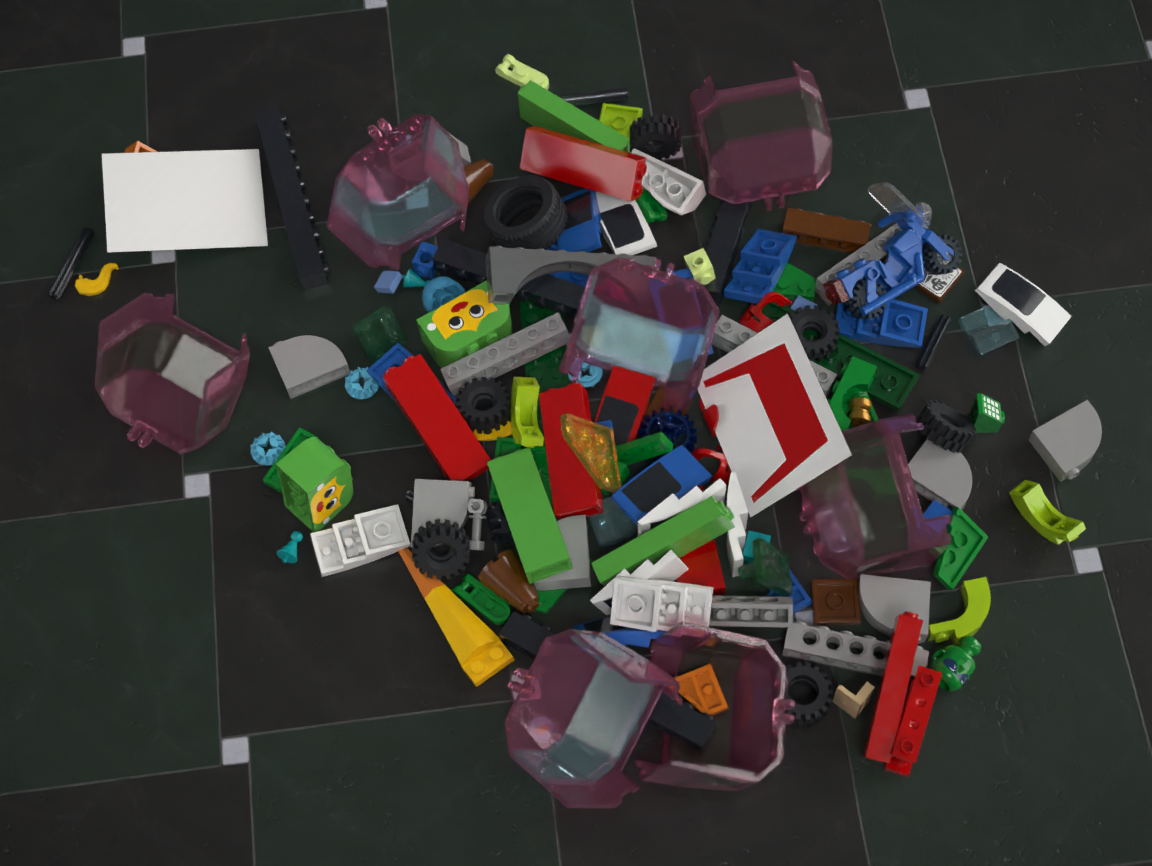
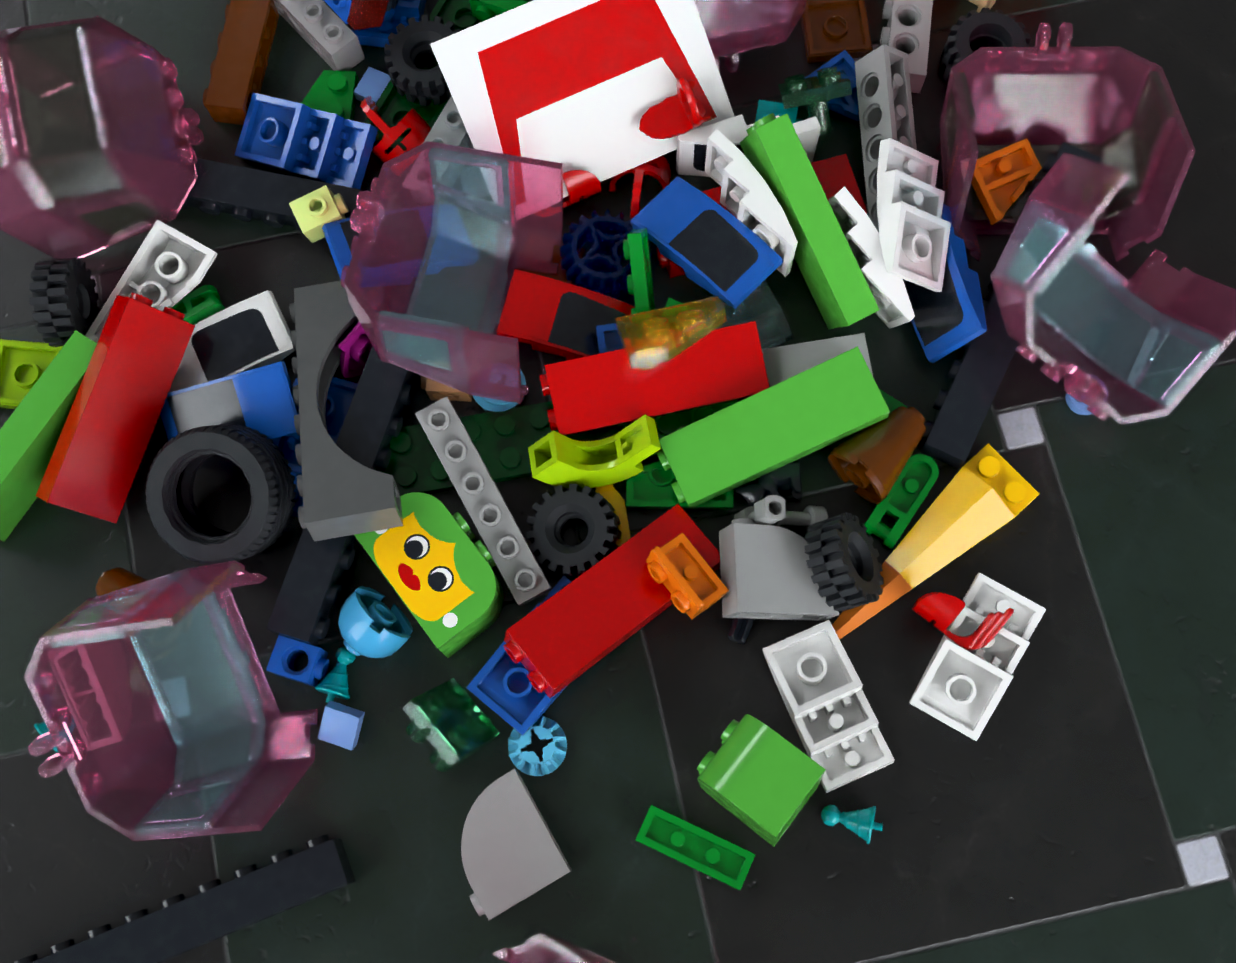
camera: 95 degrees left, 10 degrees up
medium azure gear [250,432,286,466] -> none
none -> red piece [639,77,712,139]
none -> orange bracket [646,533,729,620]
none -> white slope [909,572,1046,741]
none -> red helmet [912,592,1014,650]

